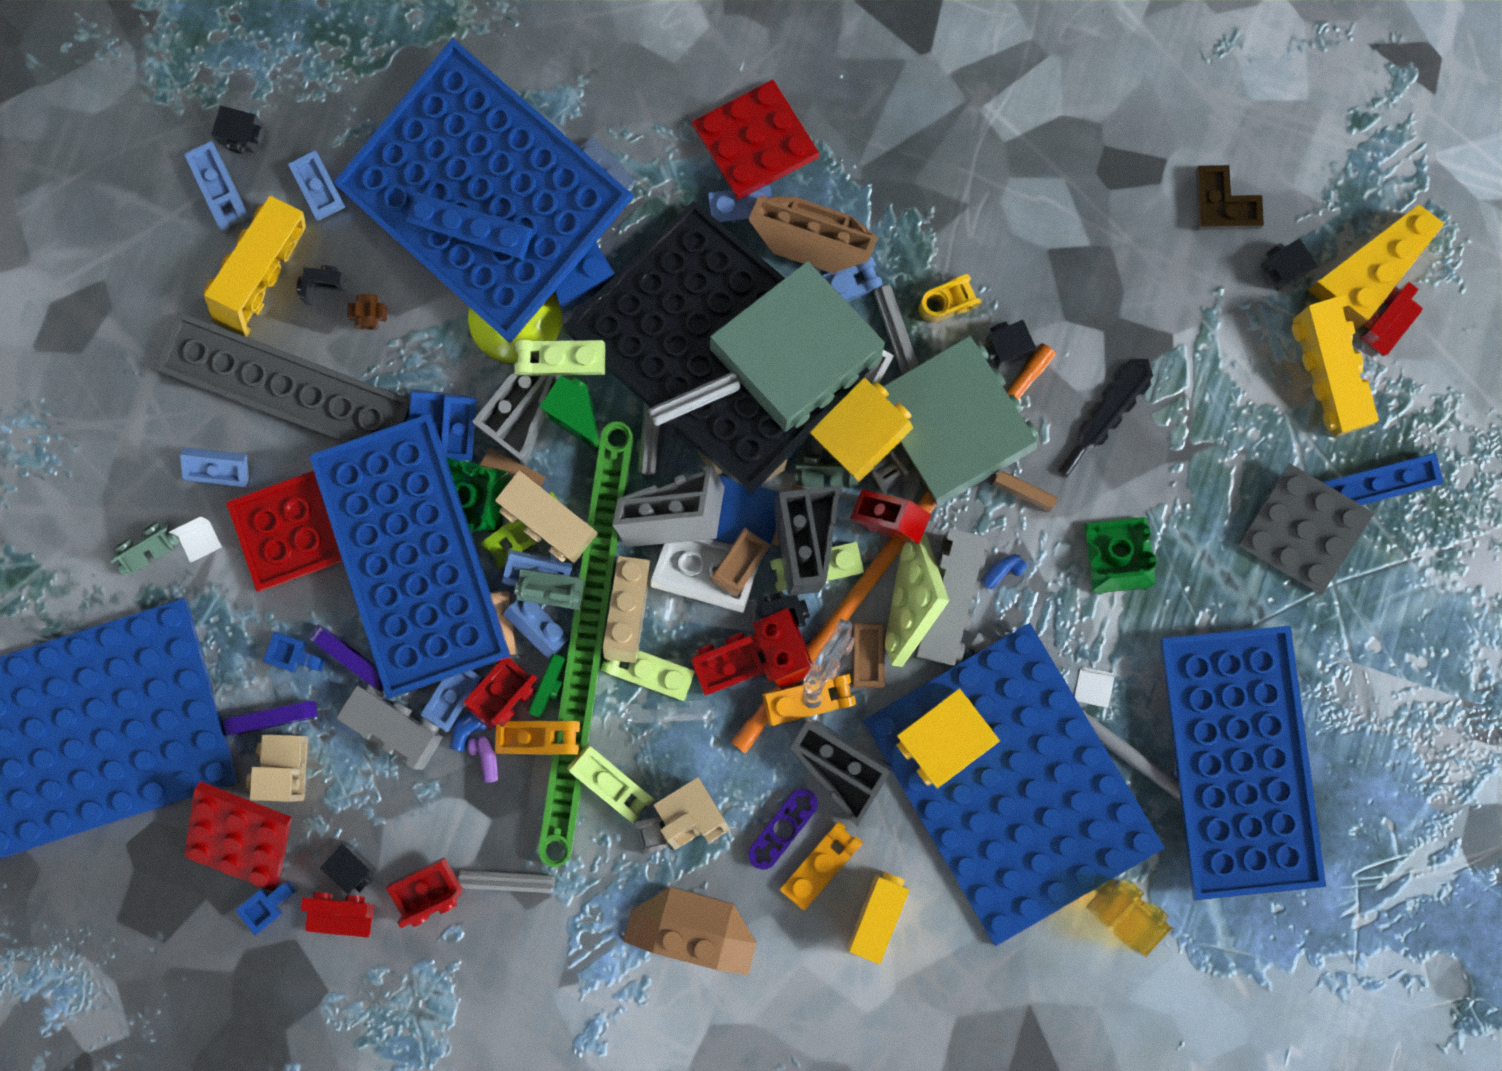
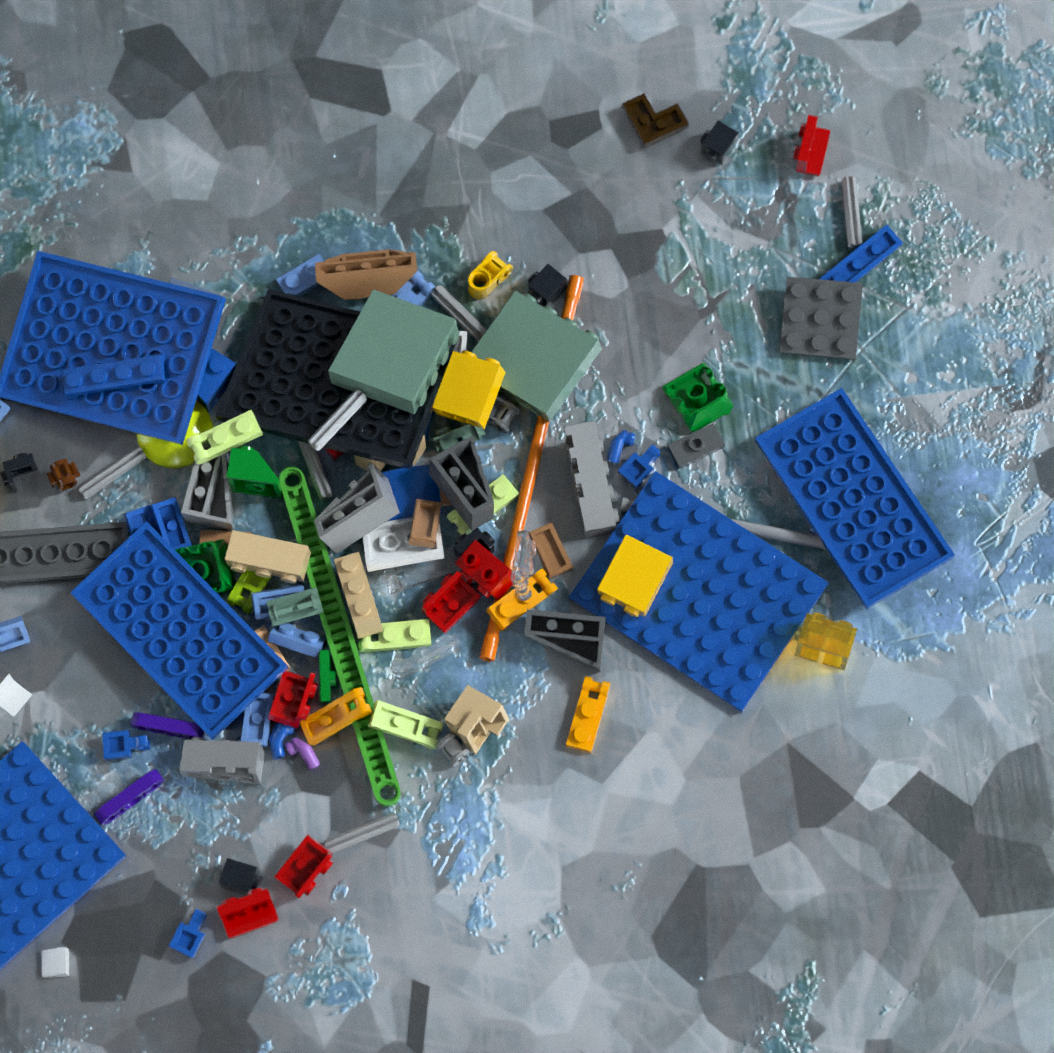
camera: 25 degrees left, 10 degrees down
red plate [184,781,292,892] -> none
red plate [226,470,343,593] -> none
tan brick [246,735,308,802] -> none
medium nougat wedge [623,887,757,975] -> none
red plate [692,79,819,201] -> none
dark purple beam [749,789,818,870] -> none
yellow brick [846,871,910,965] -> none
red brick [850,489,931,544] -> none
yellowish green plate [885,534,949,667] -> none
medium nougat tile [992,470,1057,513] -> none
black sword [1058,359,1153,478] -> none
white sticker [1074,667,1119,708] -> none
yellow wedge [1292,294,1379,437] -> none
yellow wedge [1308,204,1445,329] -> none
none -> white slope [42,947,69,978]
none -> light grey axle [78,446,146,499]
none -> blue plate [618,444,661,489]
none -> dark grey plate [668,423,725,469]
none -> light grey axle [842,176,862,248]

